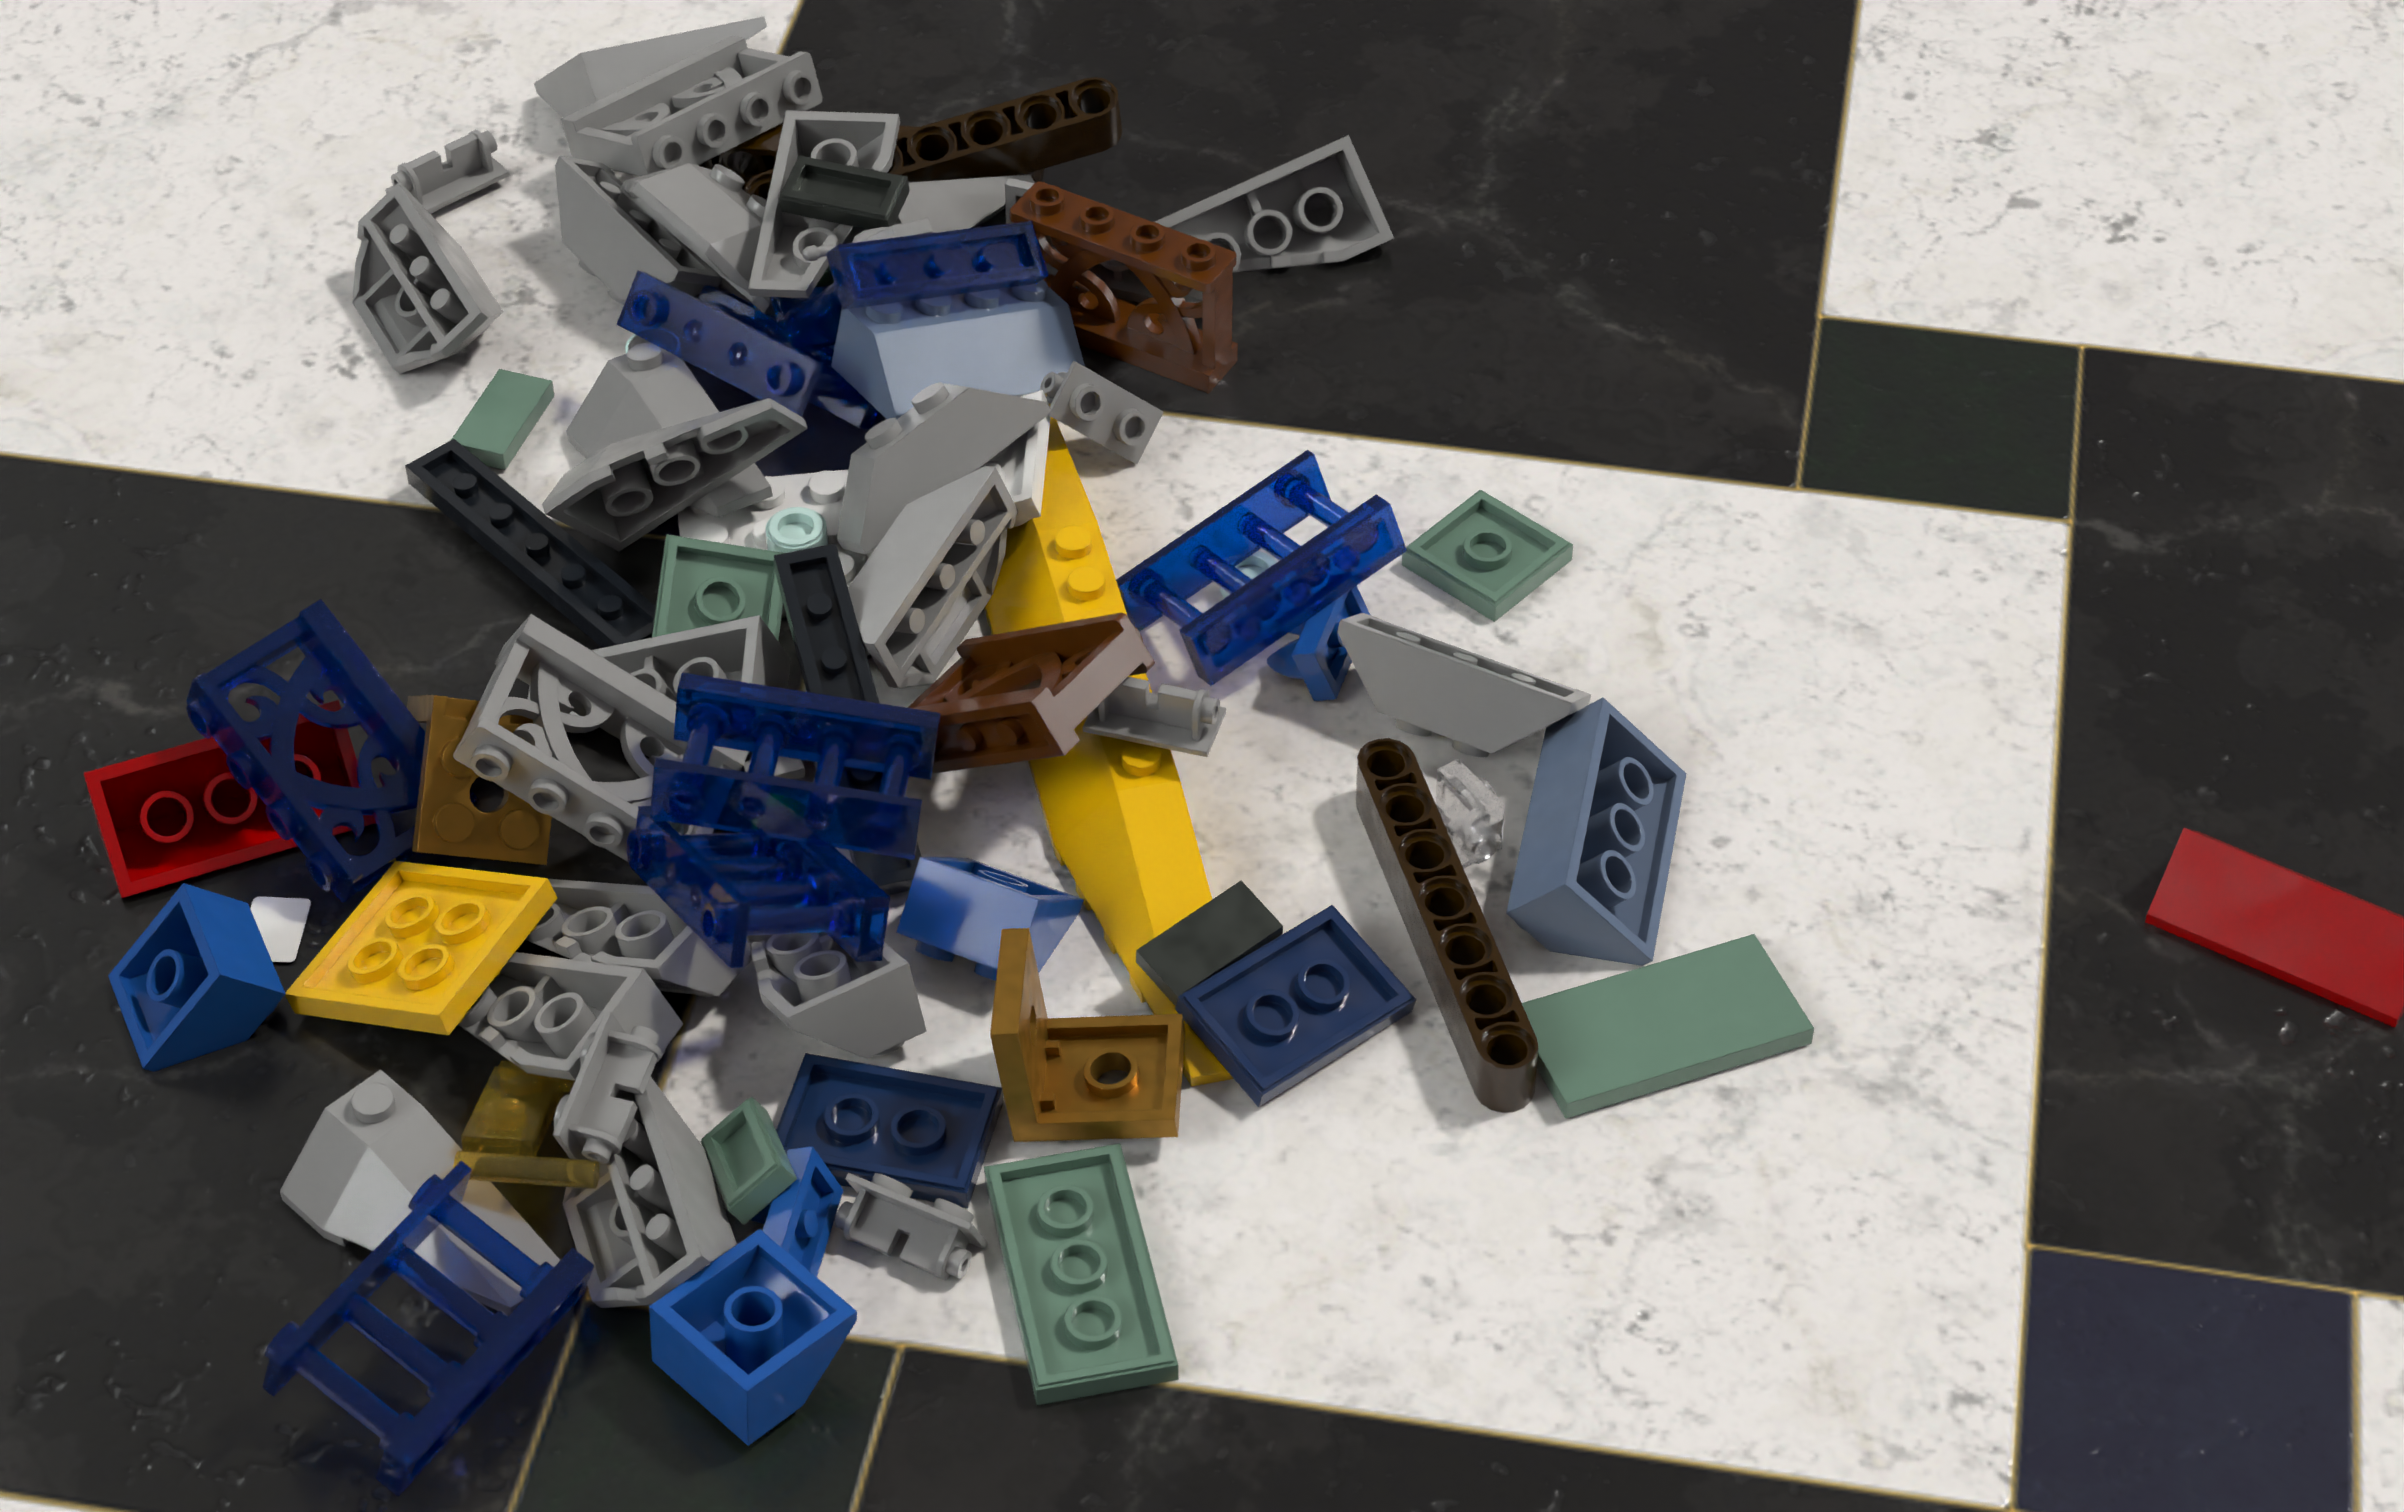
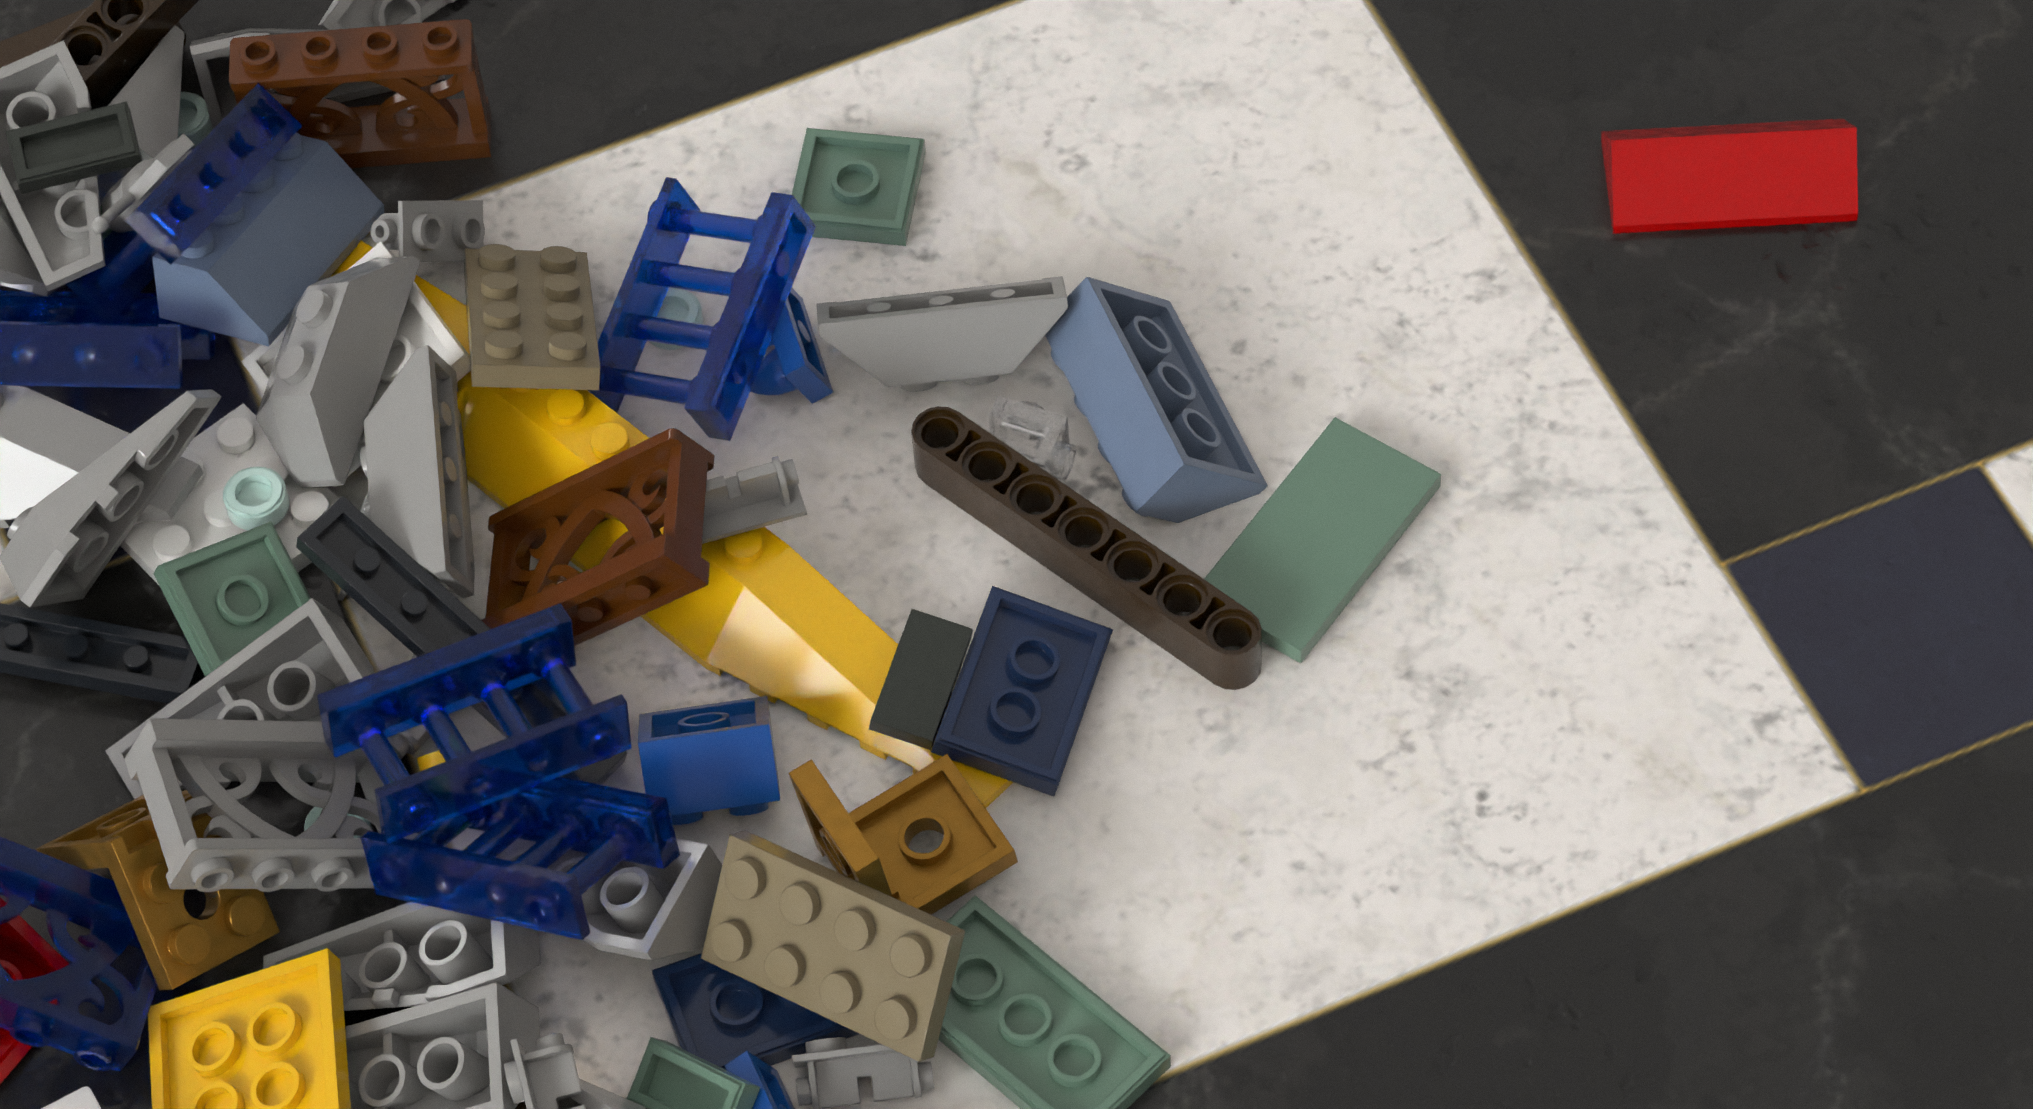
camera: 30 degrees left, 10 degrees up
none -> dark tan plate [464,244,600,390]
none -> dark tan plate [701,830,965,1062]

